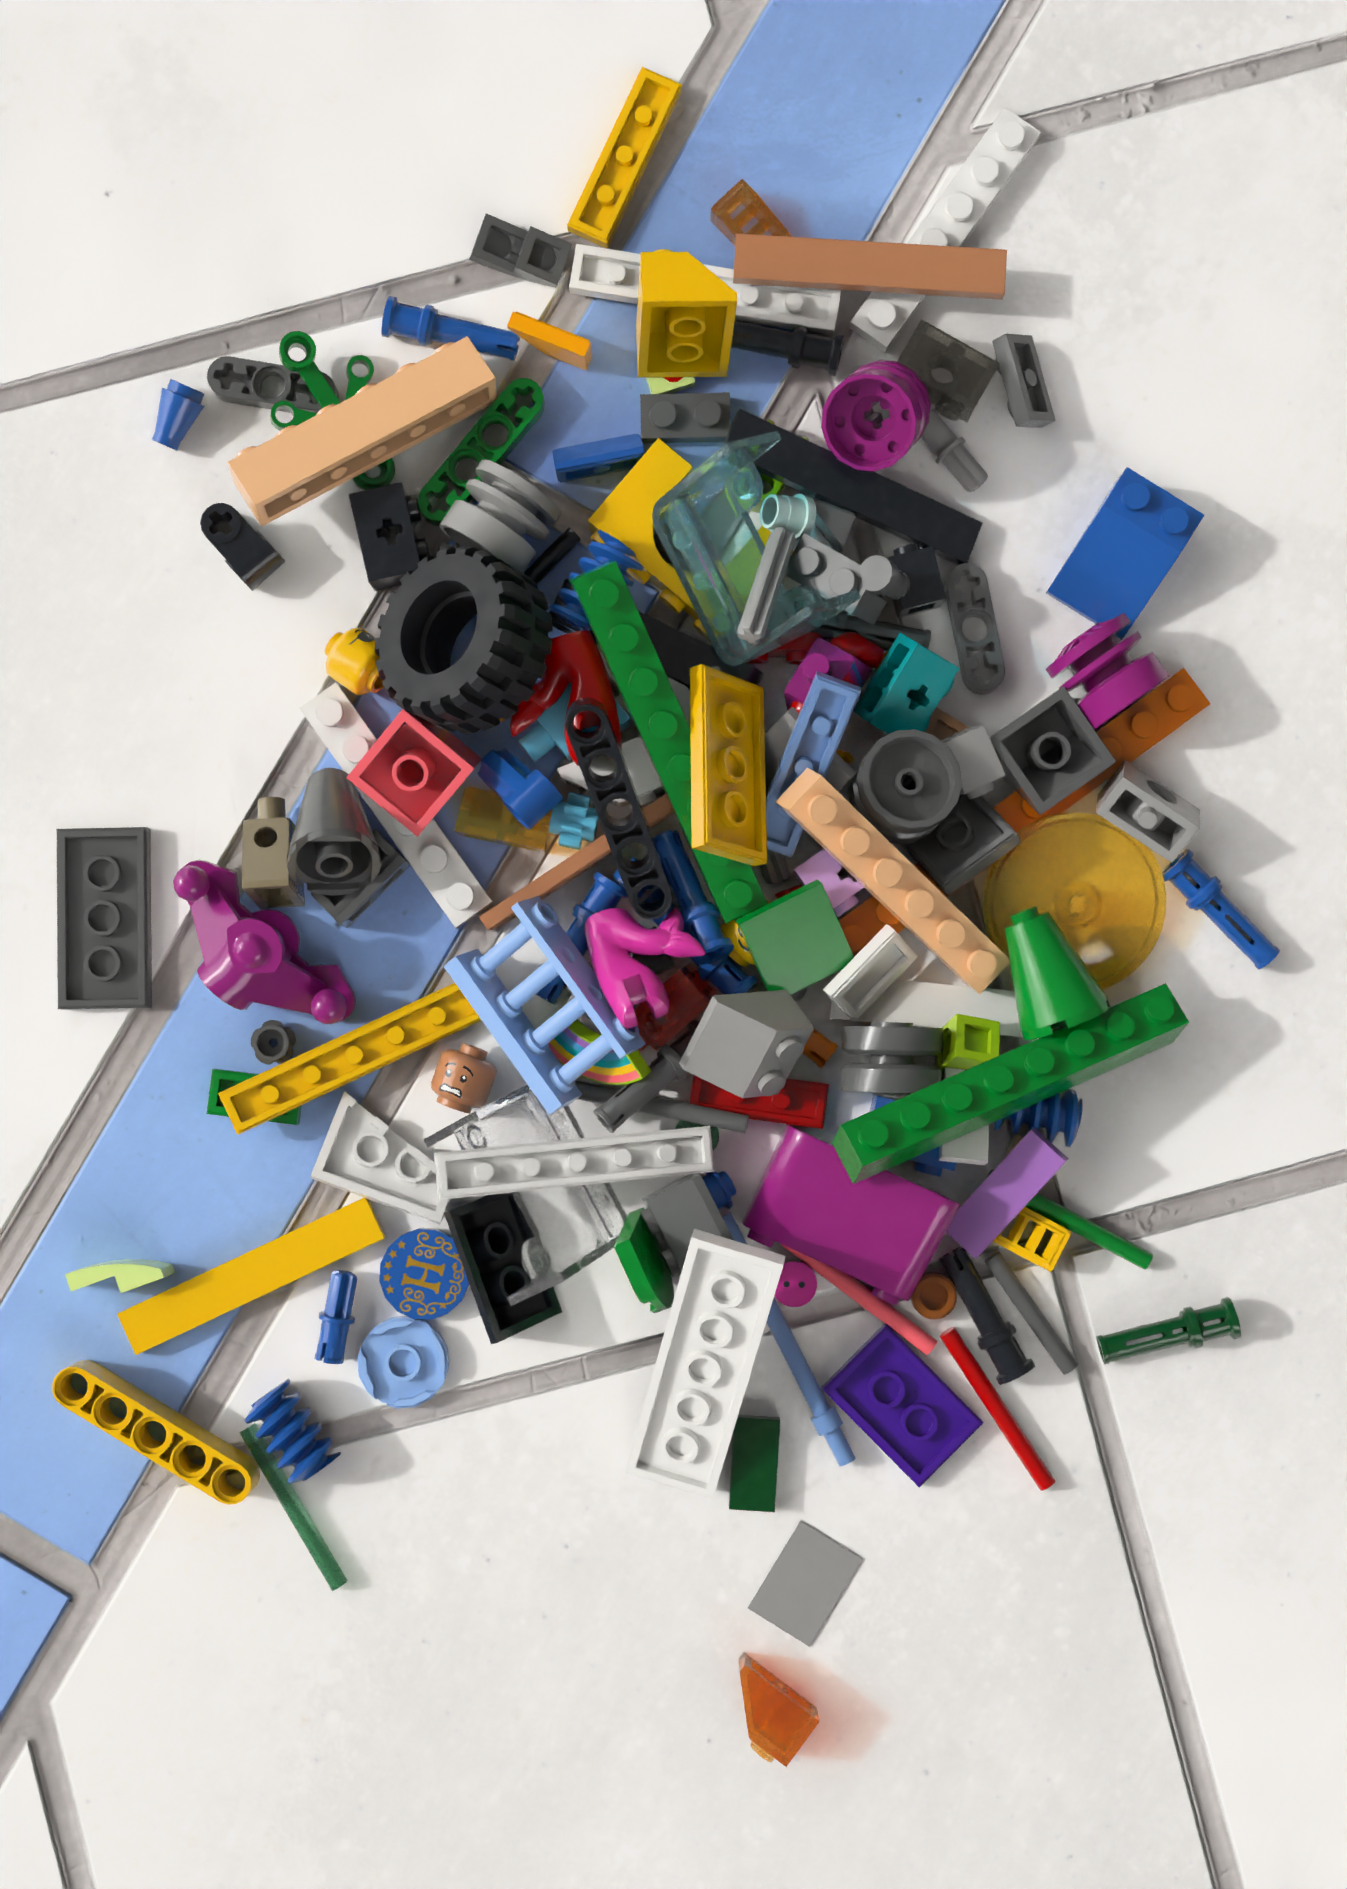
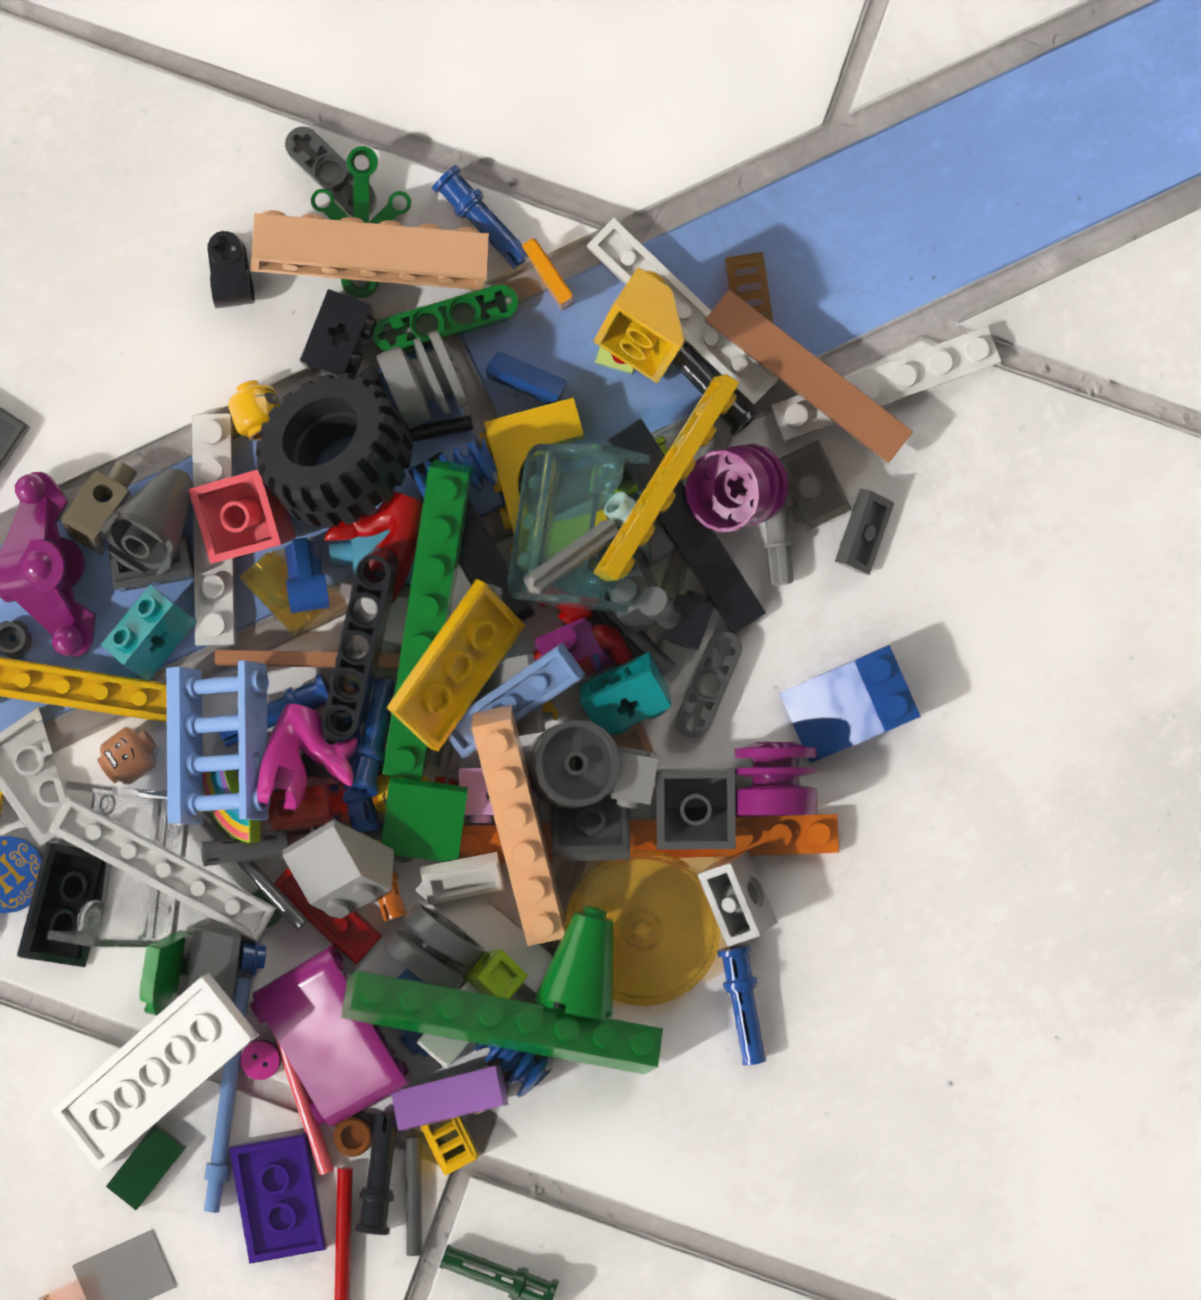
camera: 35 degrees right, 0 degrees up
blue cone [152,379,205,451] -> none
dark grey slope [469,213,572,288] -> none
medium azure gear [549,792,599,850] -> none
yellow tile [567,67,682,249] -> none
dark grey plate [640,392,731,444] -> none
green bar [985,1169,1153,1270] -> none
none -> teal brick [101,584,197,681]
none -> yellow plate [593,374,739,581]

